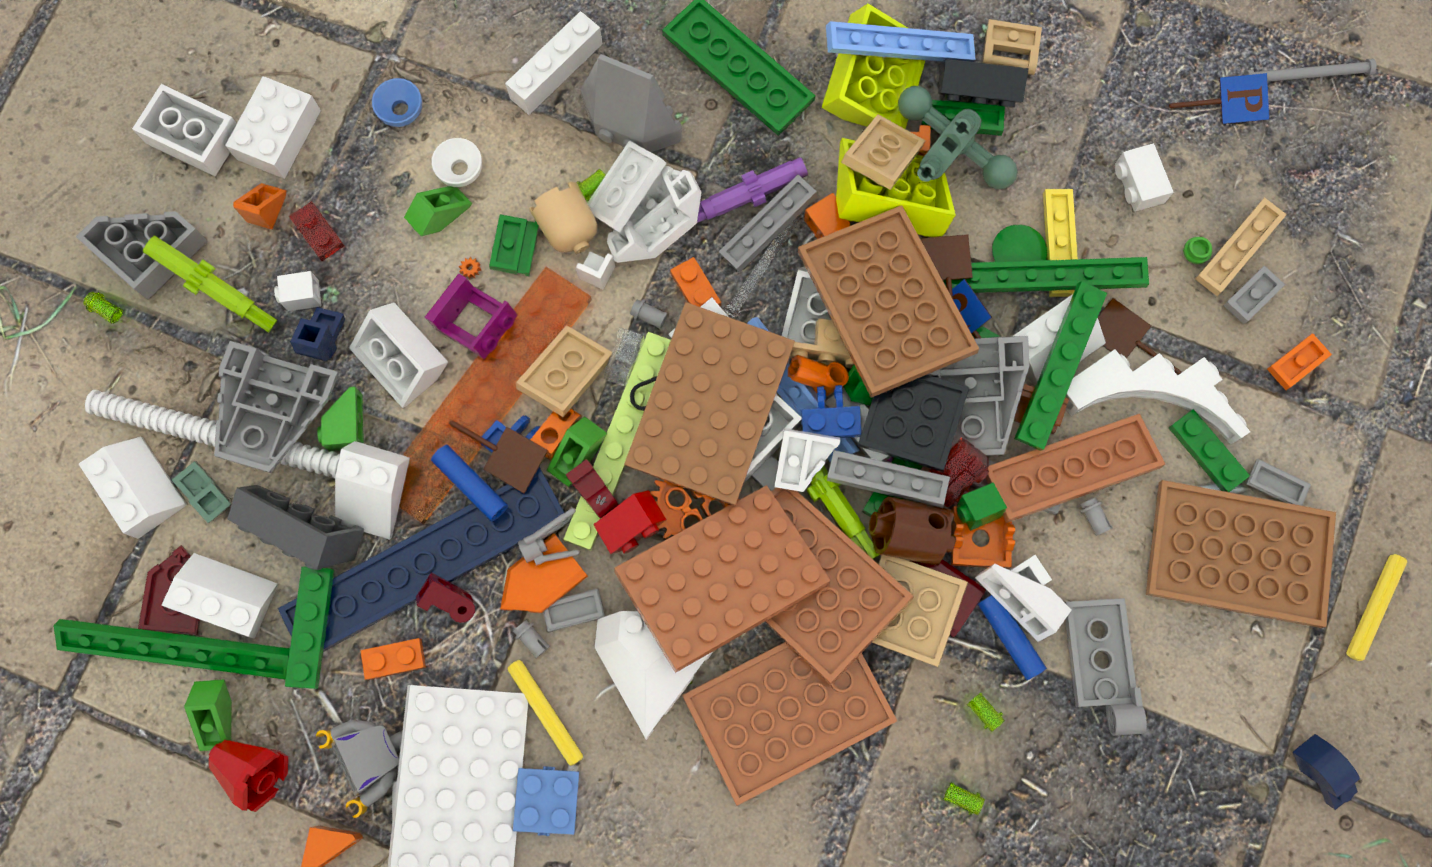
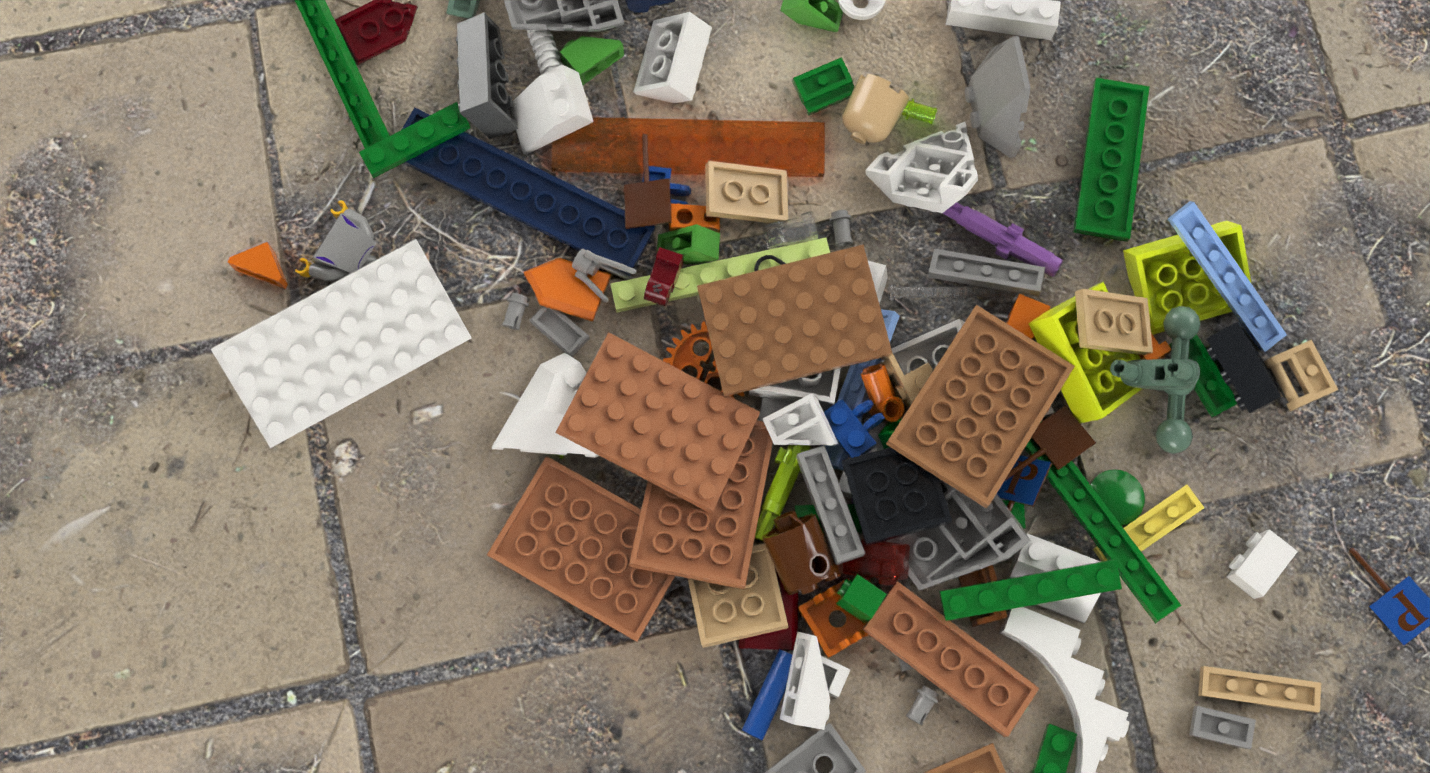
camera: 55 degrees right, 0 degrees up
white slope [162,553,279,639] -> none
bright green slope [184,679,232,751] -> none
red cone [209,740,288,812] -> none
orange plate [360,638,426,680] -> none
dark red leg [416,572,475,623] -> none
magenta panel [425,273,518,359] -> none
blue piece [431,445,508,522] -> none
orange piece [459,257,481,280] -> none
light yellow axle [507,660,583,766] -> none
medium blue plate [513,766,579,836] -> none
white panel [576,252,616,290] -> none
white plate [587,141,666,233] -> none
red brick [593,490,667,554] -> none
orange plate [670,257,721,307] -> none
clear neon green pin [943,782,985,816] -> none
clear neon green pin [967,692,1005,732] -> none
reddish brown piece [1098,298,1182,375] -> none
bright green plate [1183,237,1212,264] -> none

